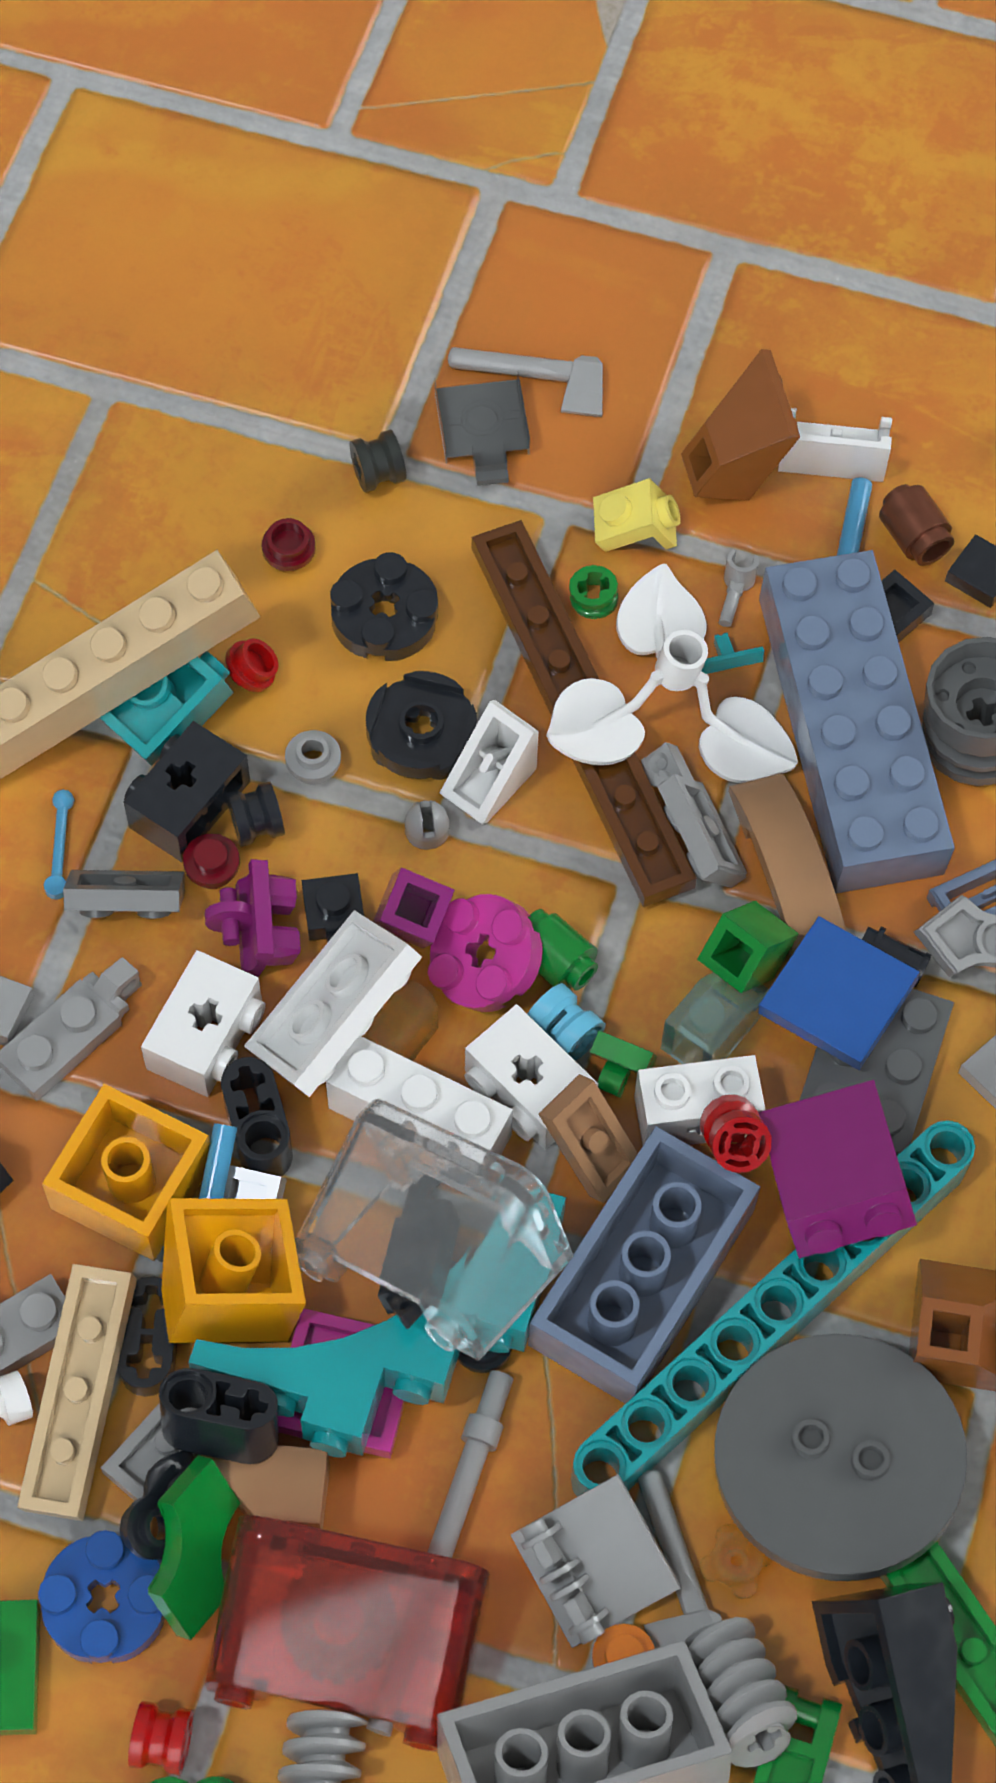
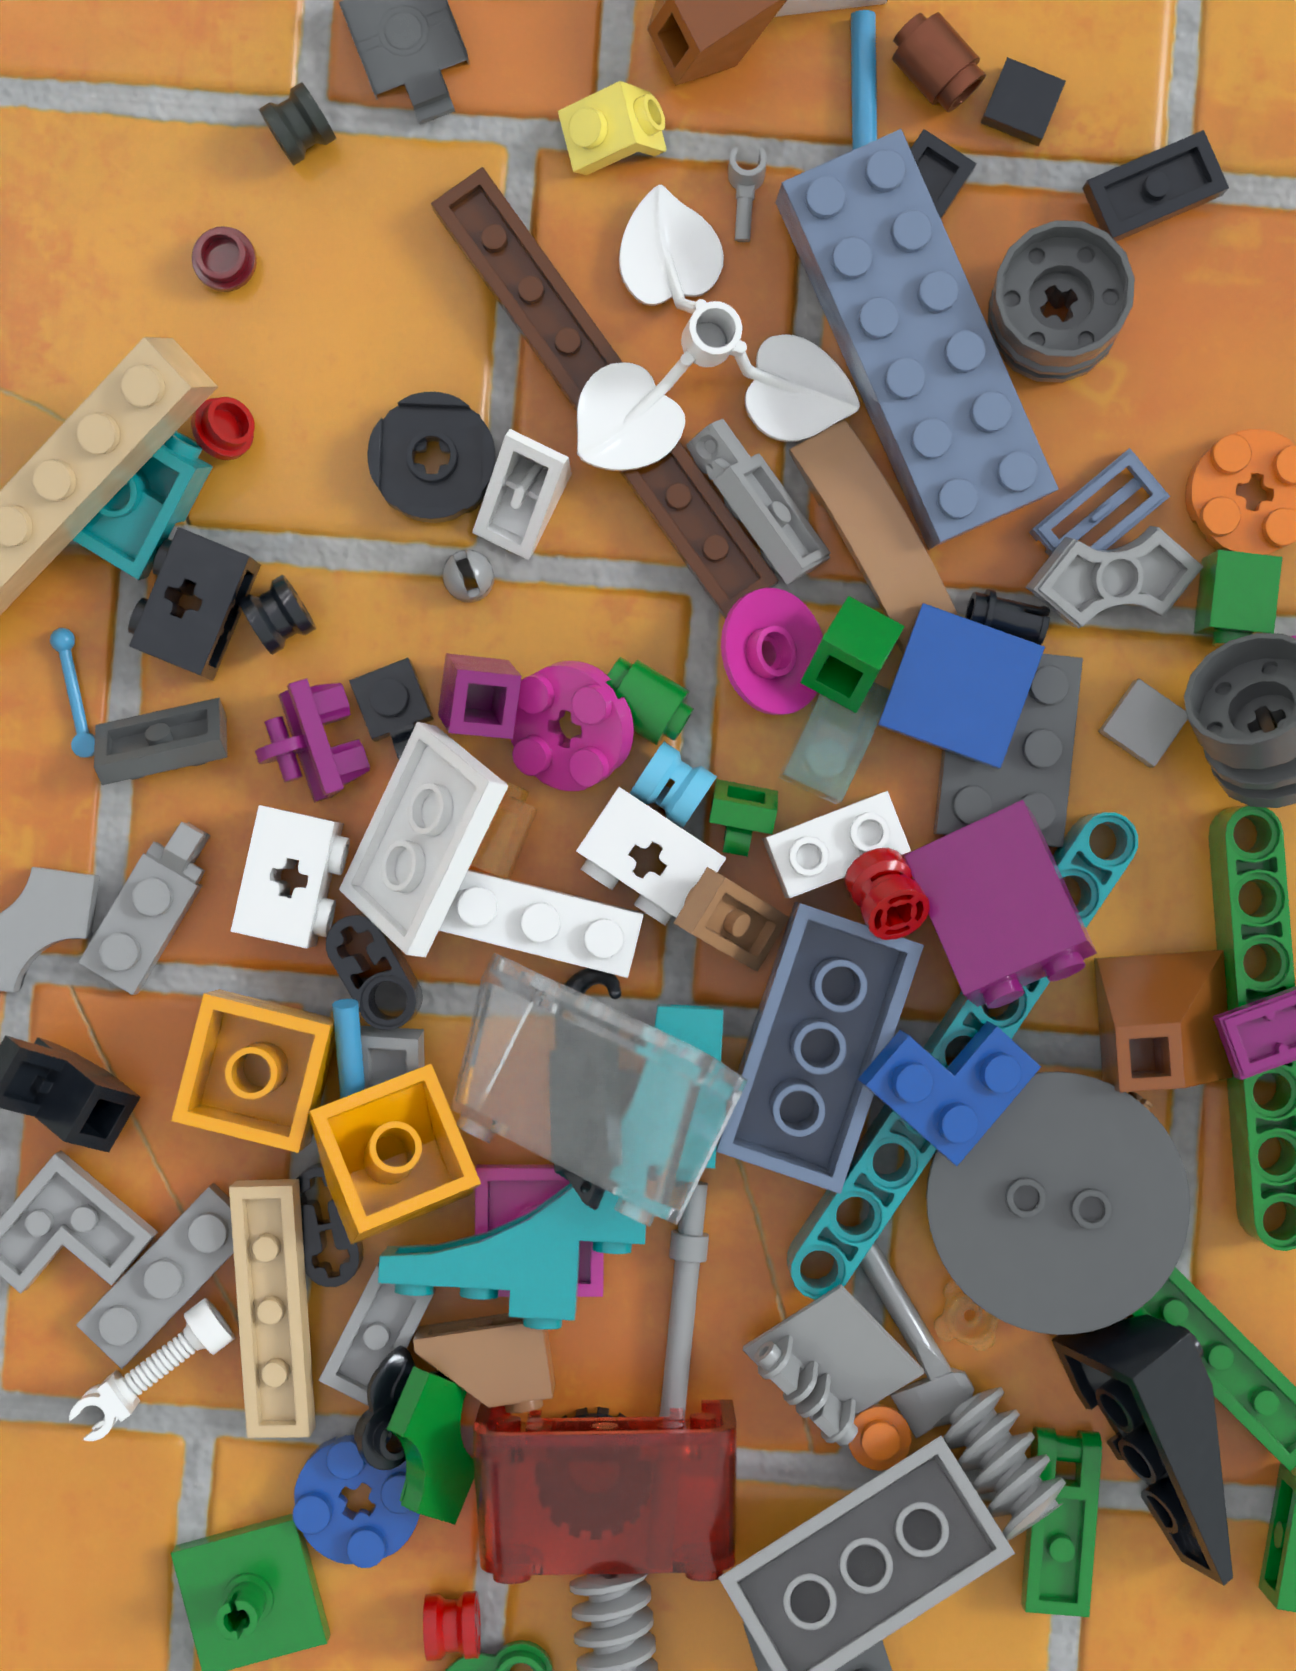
camera: 15 degrees left, 25 degrees up
black beam [159,1368,279,1464] -> none
dark red plate [183,833,240,889] -> none
light grey plate [285,730,341,785] -> none
black plate [330,552,438,661] -> none
green bush [569,565,618,619] -> none
teal piece [701,633,764,674] -> none
none -> dark pink dish [721,588,823,715]
none -> blue plate [857,1021,1041,1166]

